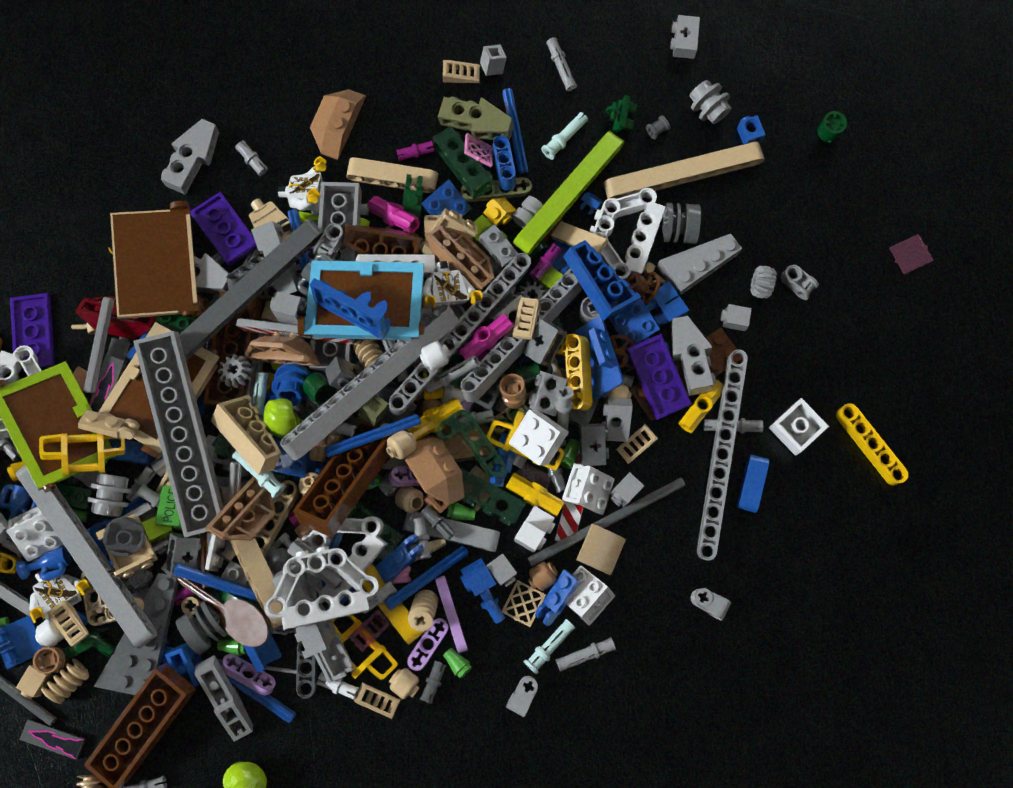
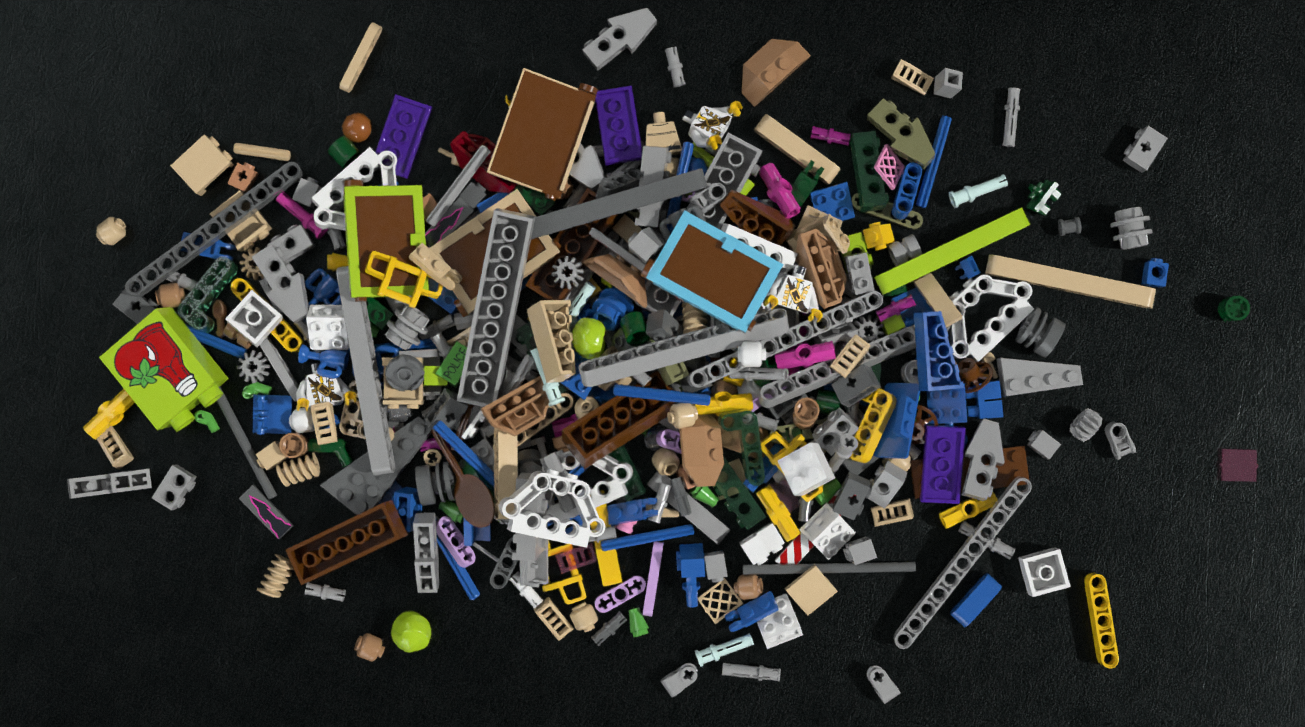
camera: 30 degrees right, 10 degrees up
blue hinge [310,278,391,340] -> none
tan piece [408,590,438,632] -> none

